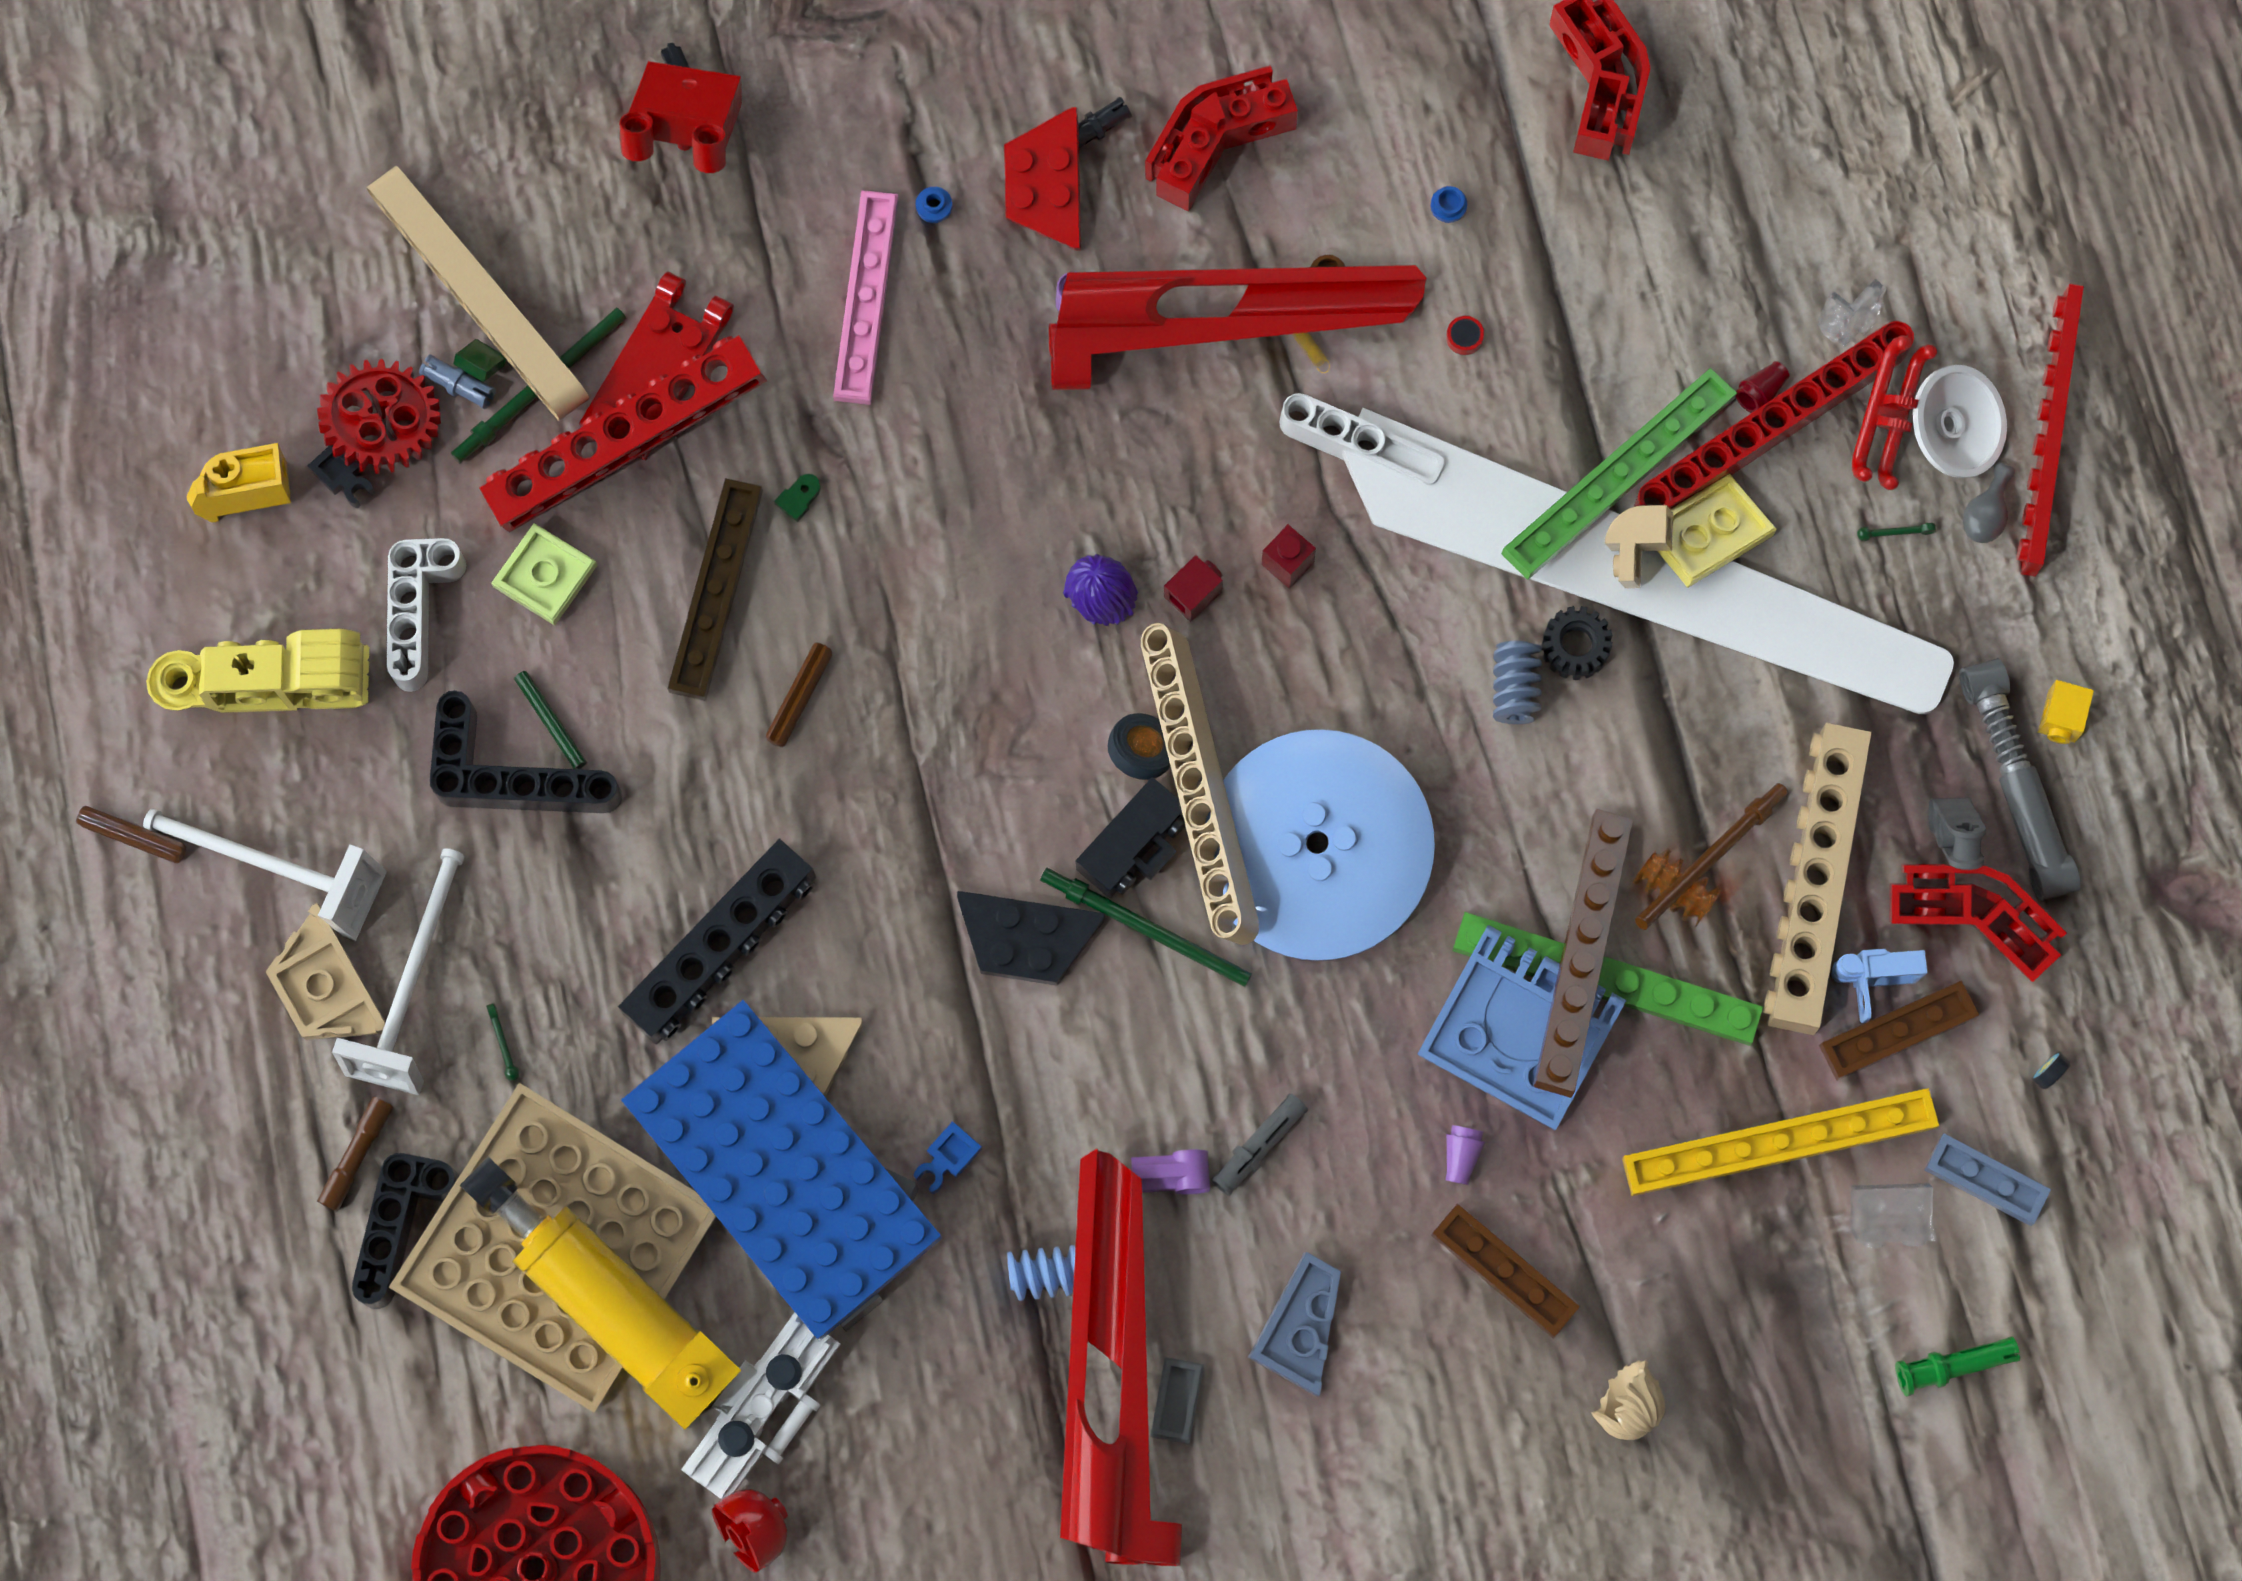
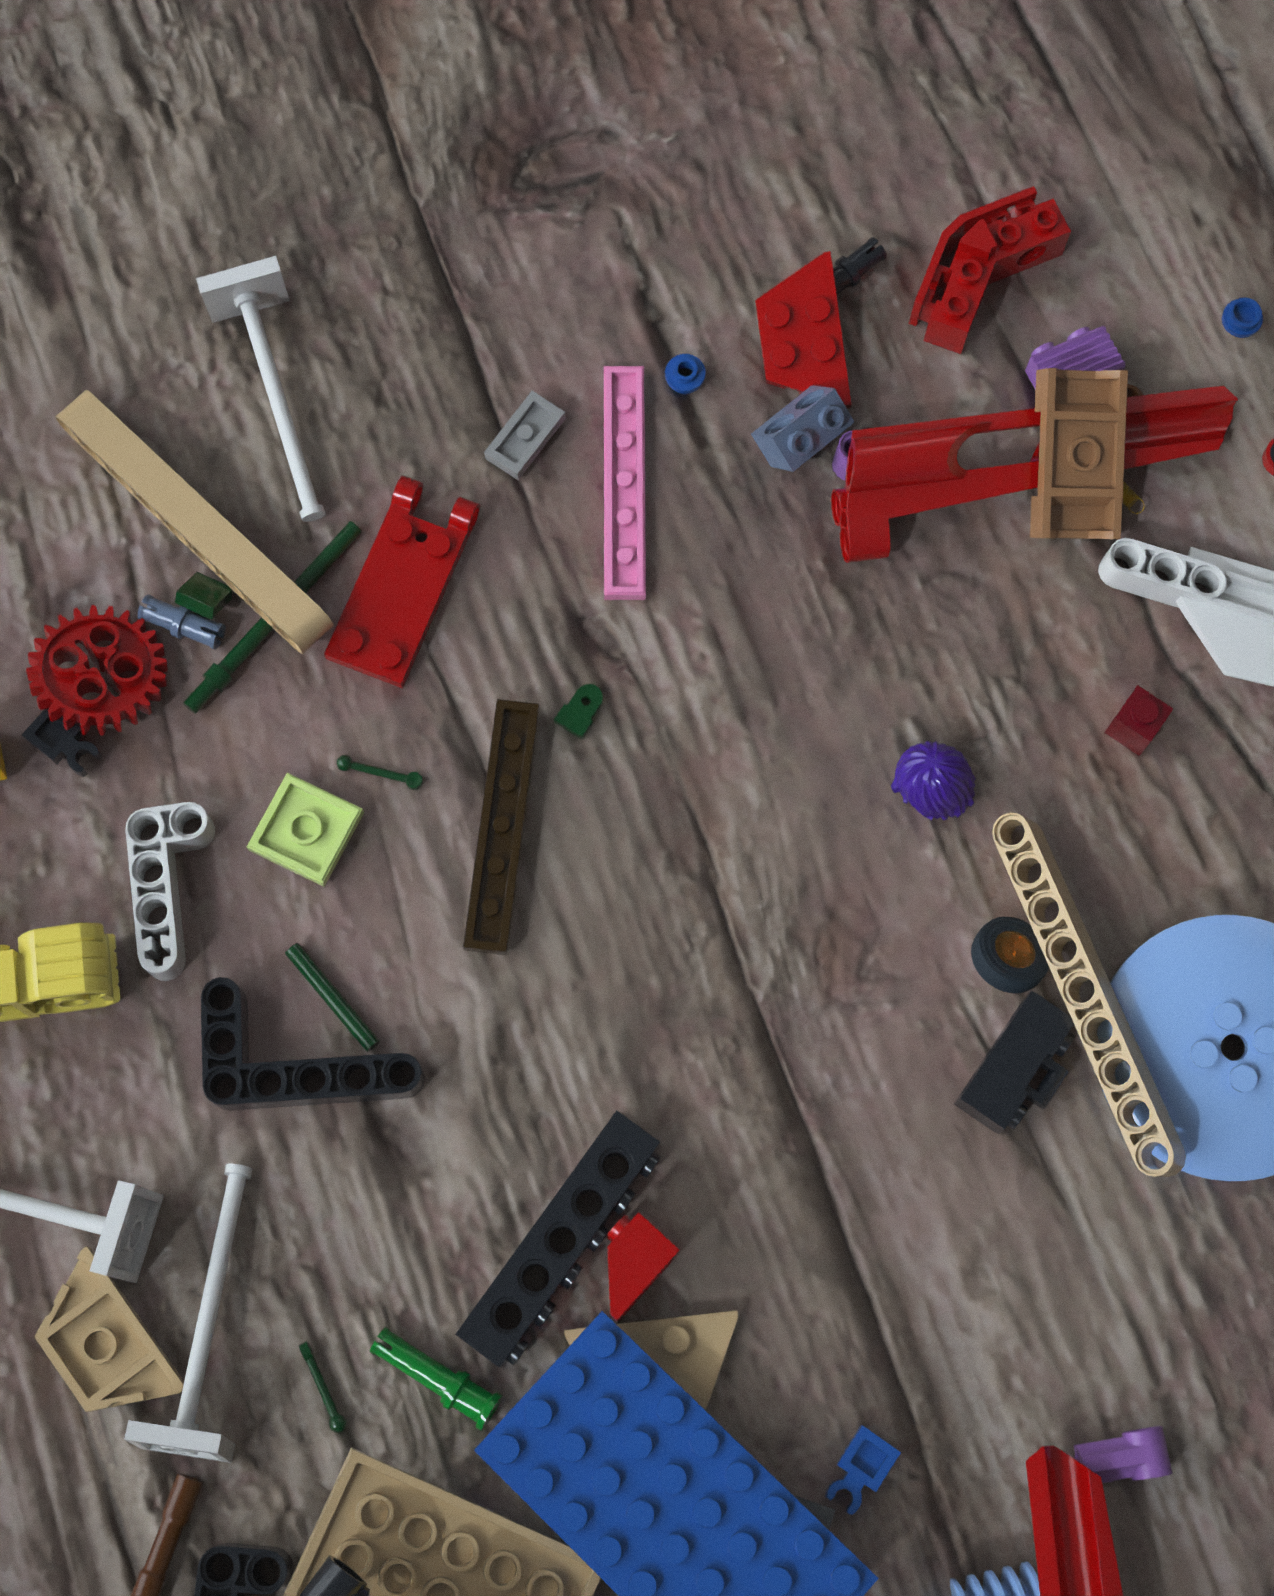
camera: 10 degrees left, 0 degrees up
red brick [479,335,767,533] -> none
red piece [619,43,742,173] -> none
reddish brown axle [766,642,832,747] -> none
black wing [957,891,1105,986] -> none
dark green bar [1040,867,1252,987] -> none
dark red brick [1164,555,1223,622] -> none
dark grey pin [1211,1093,1308,1196] -> none
none -> white tile [196,256,326,522]
none -> dark green hinge [336,755,423,790]
none -> green pin [370,1327,503,1431]
none -> light grey plate [484,391,566,480]
none -> red slope [607,1212,679,1323]
none -> sand blue brick [751,385,854,472]
none -> medium lavender brick [1025,326,1126,389]
none -> medium nougat piece [1030,368,1128,539]

